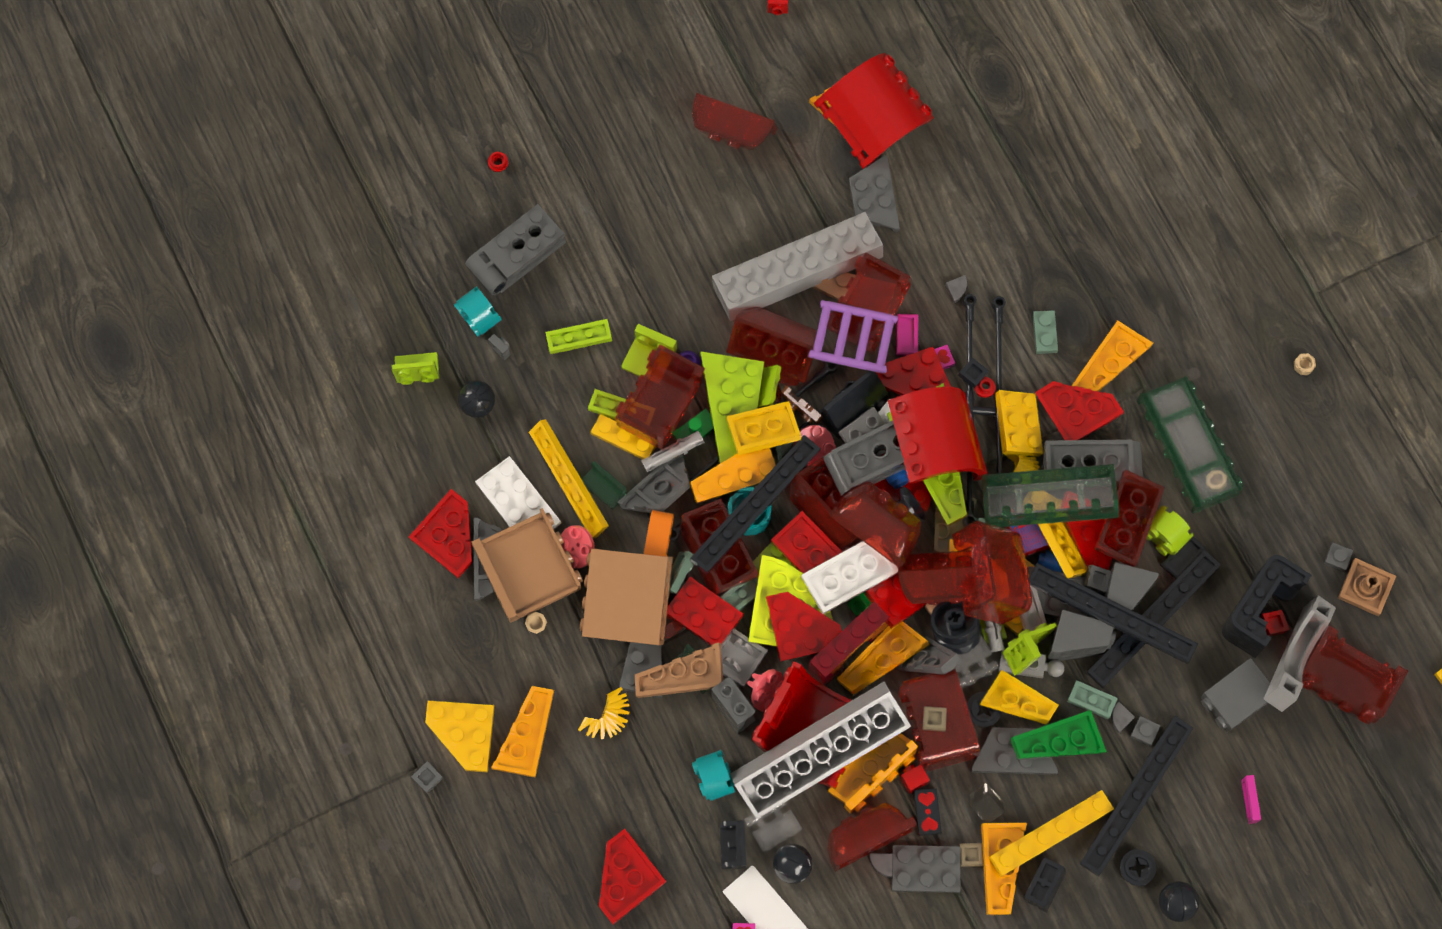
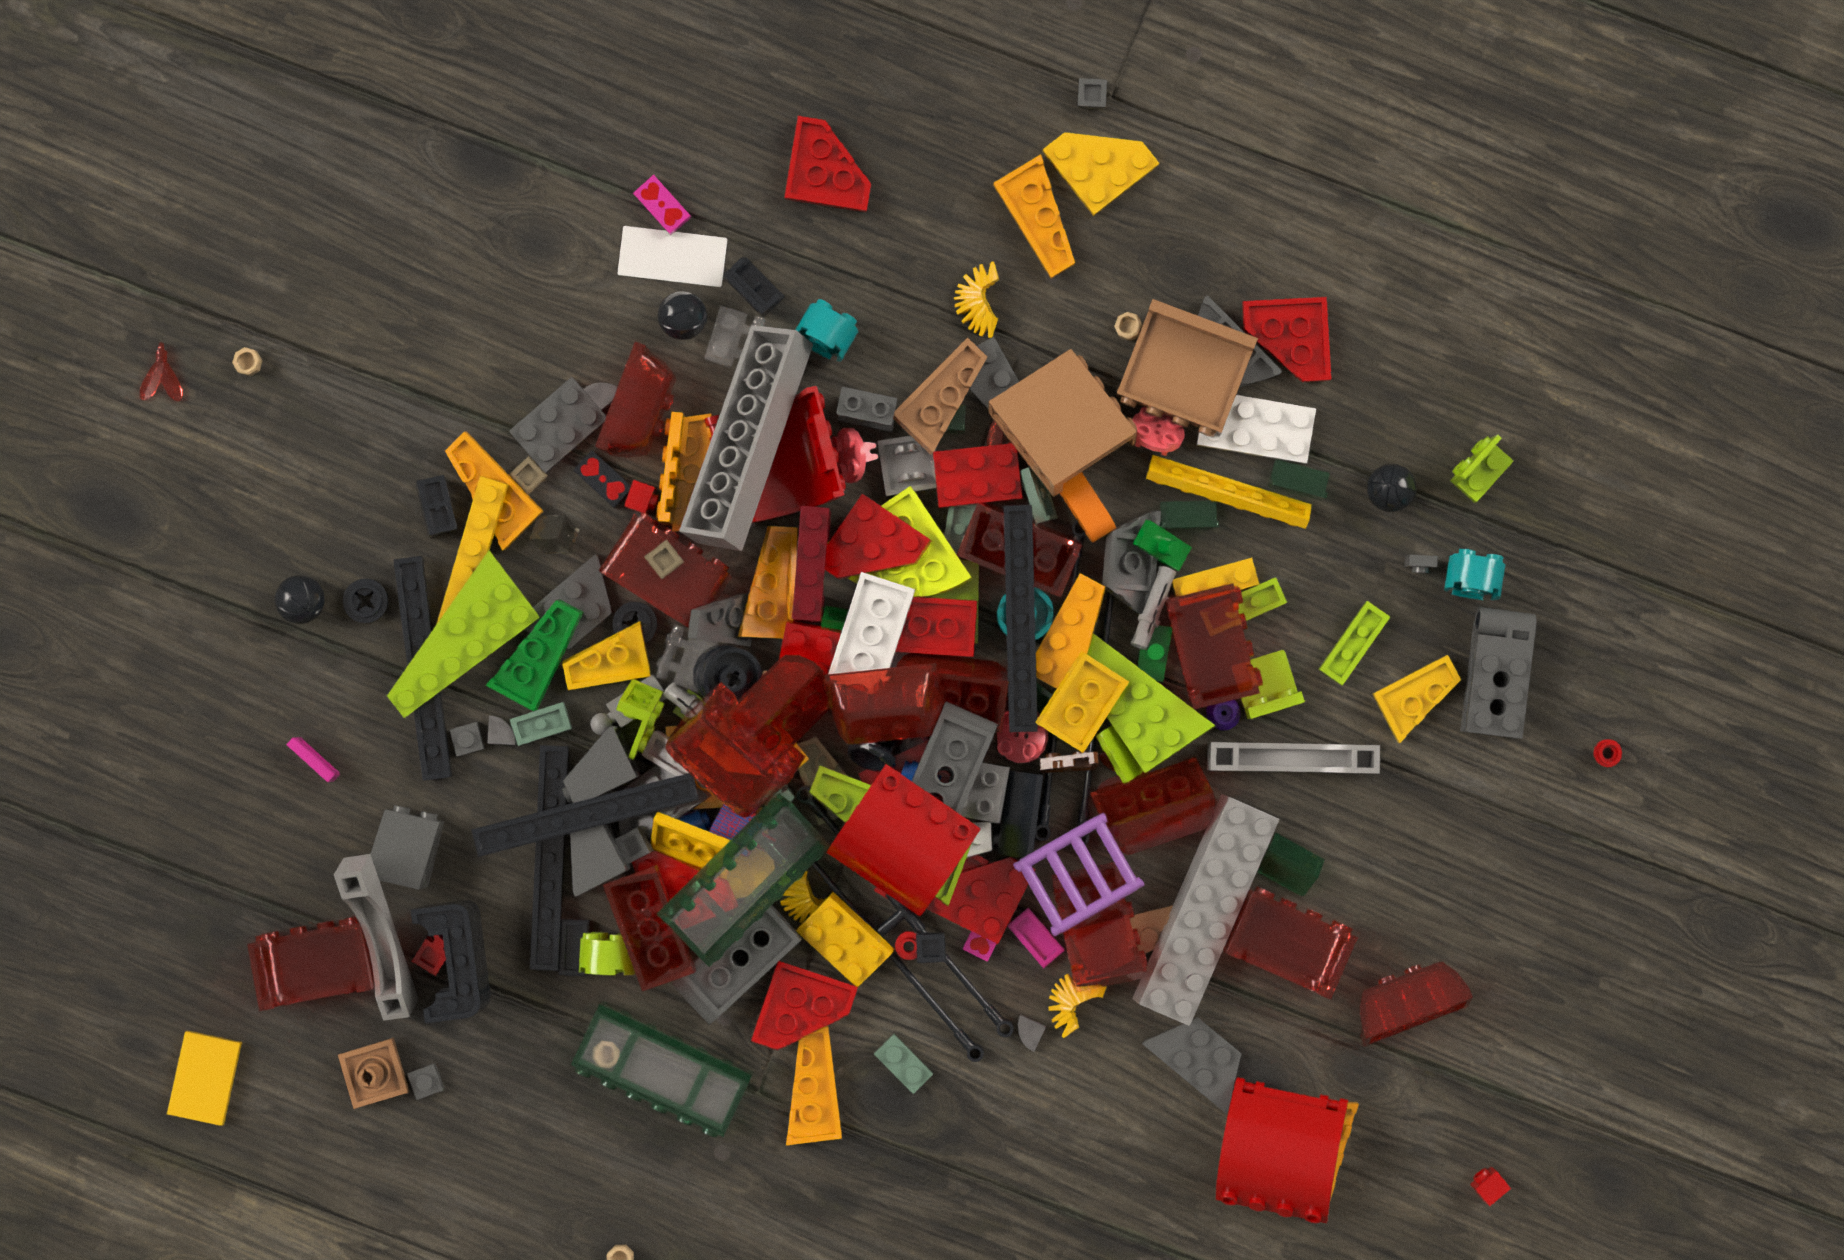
camera: 135 degrees right, 15 degrees up
none -> lime wing [387,550,540,718]
none -> yellow hair [1049,970,1110,1038]
none -> green tile [1133,520,1192,571]
none -> light grey arch [1207,742,1380,773]
none -> clear red windscreen [1223,886,1358,1000]
none -> clear green panel [1257,833,1325,896]
none -> clear green panel [1268,459,1330,501]
none -> yellow wing [1372,655,1461,743]

